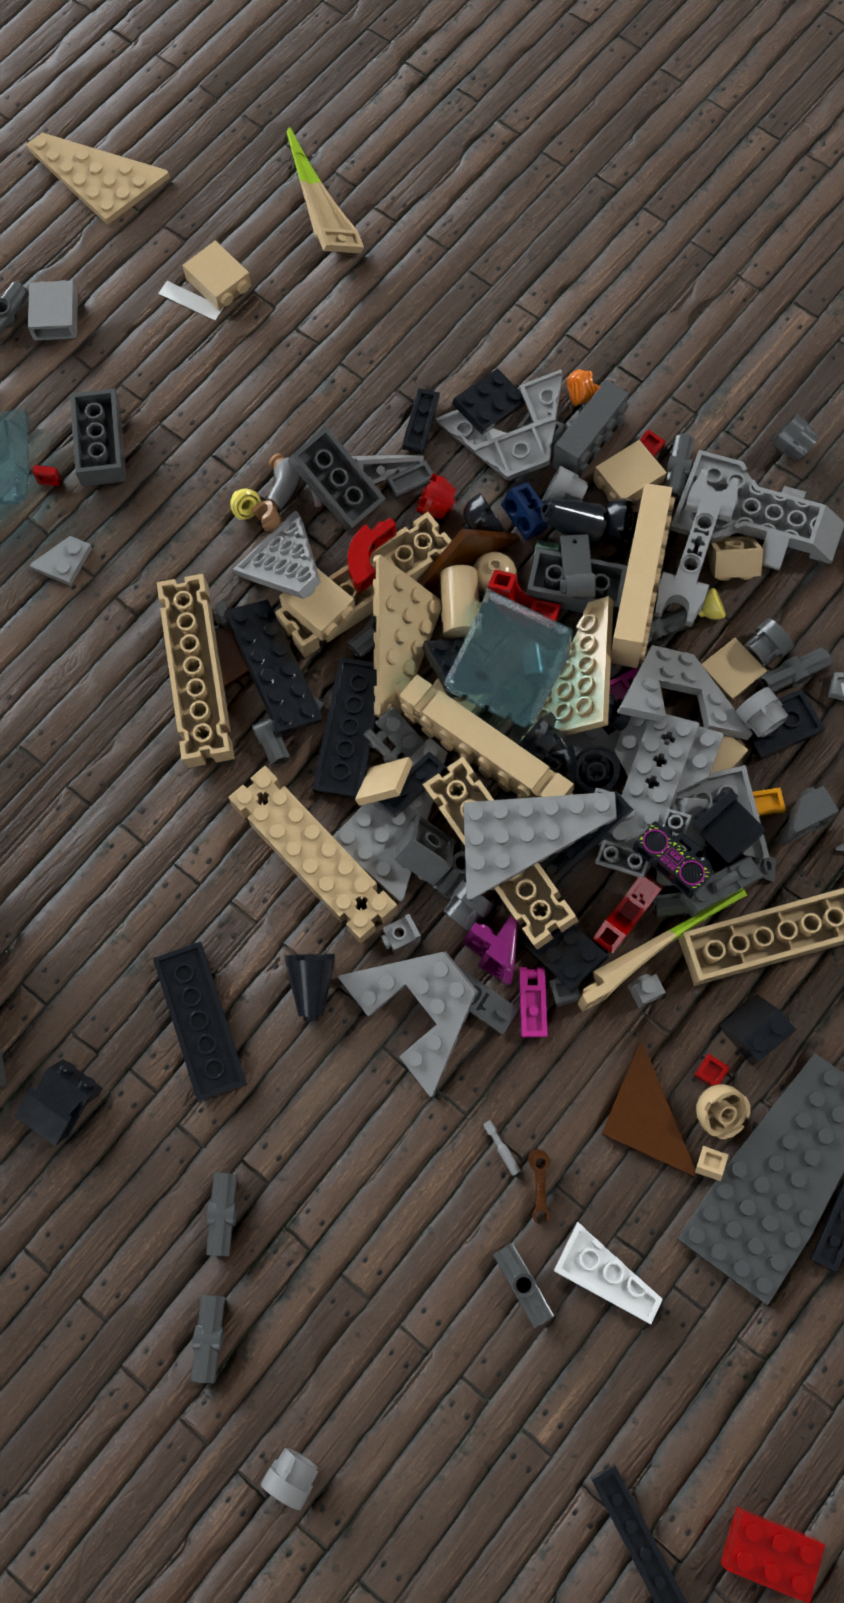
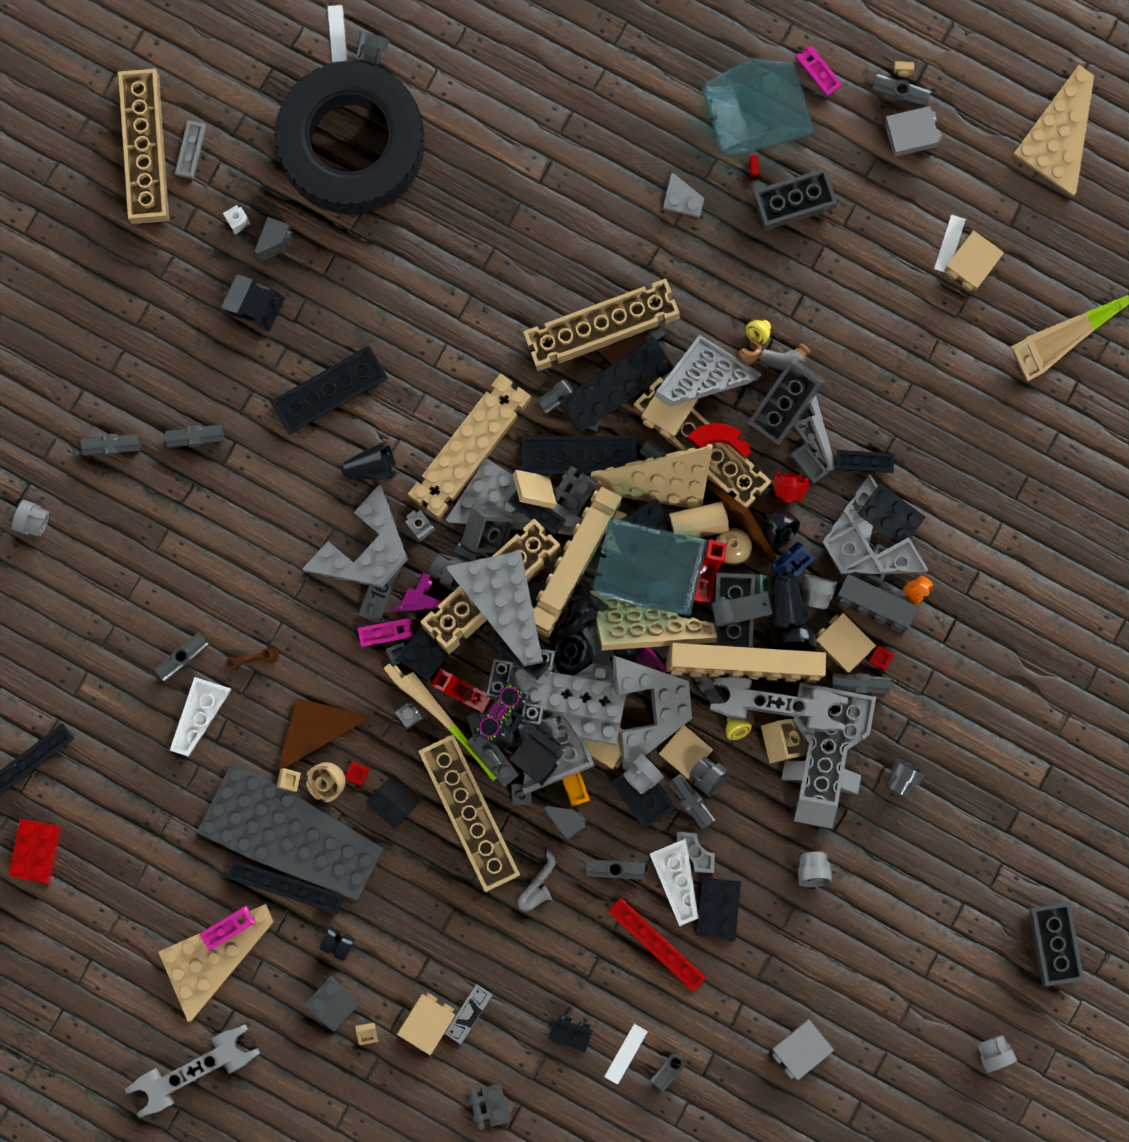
camera: 80 degrees right, 10 degrees up
light grey piece [483,1120,521,1176] -> none

